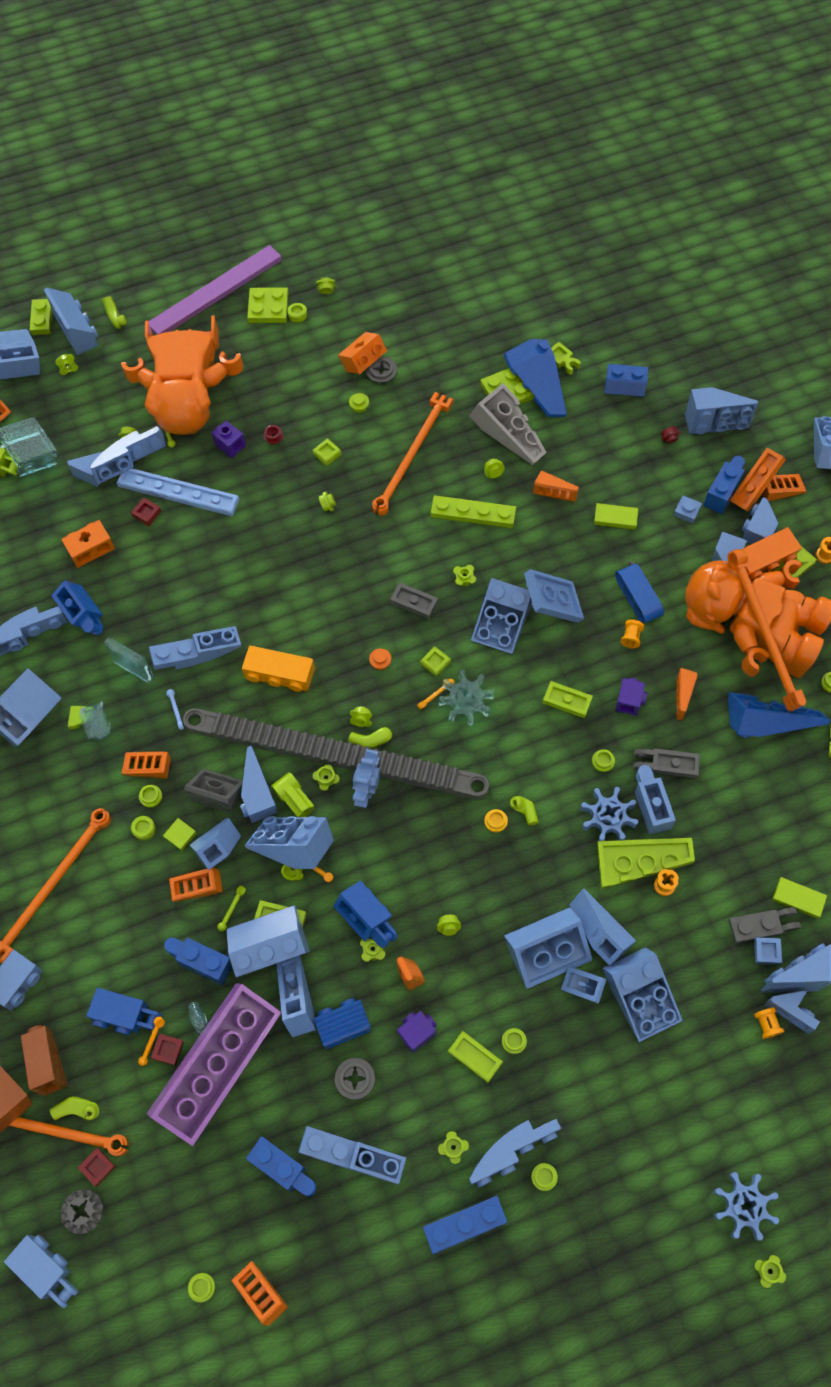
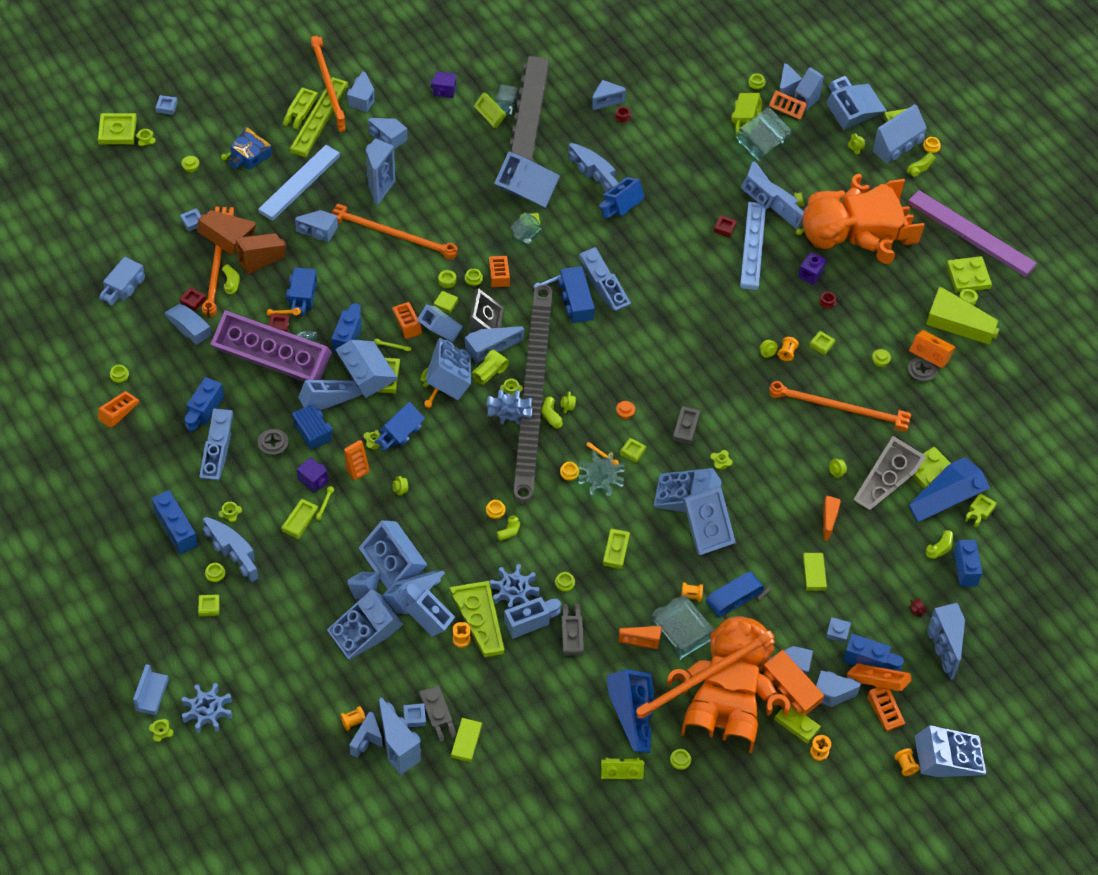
camera: 75 degrees right, 10 degrees down
dark grey gear [60,1189,103,1234] -> none
orange brick [61,520,115,568] -> none
clear light blue plate [104,637,154,682] -> none
light orange brick [242,645,315,692] -> none
lime plate [316,277,336,294] -> none
lime plate [431,495,516,528] -> none
lime plate [502,1028,527,1054] -> none
dark purple brick [615,678,648,716] -> none
none -> medium blue panel [133,664,169,715]
none -> medium blue slope [164,304,212,345]
none -> lime tile [198,595,220,616]
none -> lime hinge [316,486,334,521]
none -> medium blue brick [400,584,455,637]
none -> blue brick [558,266,595,323]
none -> yellow plate [560,462,579,481]
none -> clear light blue panel [651,595,714,659]
none -> light orange bush [777,337,799,361]
none -> yellow plate [923,137,941,153]
none -> lime slope [926,287,999,345]
none -> lime arm [926,530,953,559]

